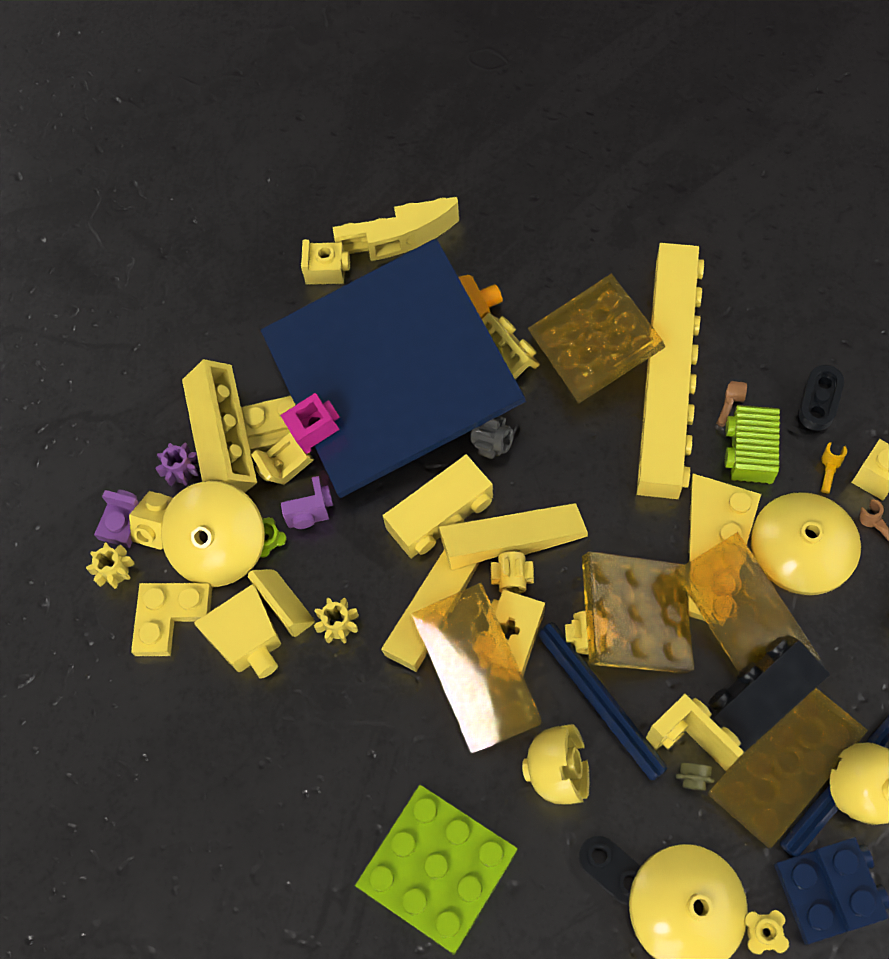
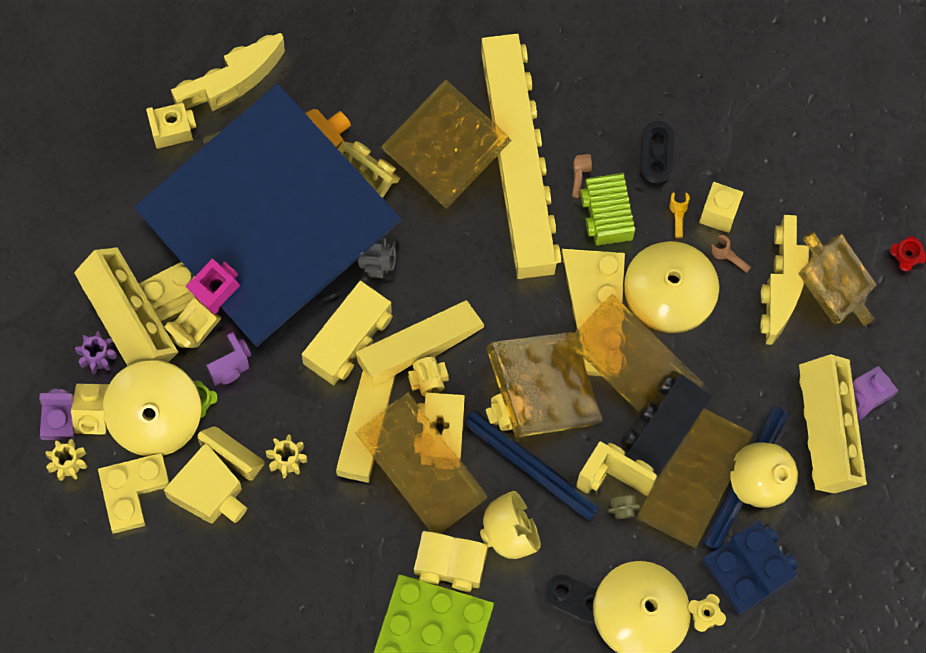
camera: 25 degrees left, 5 degrees up
none -> light yellow brick [414,531,488,592]

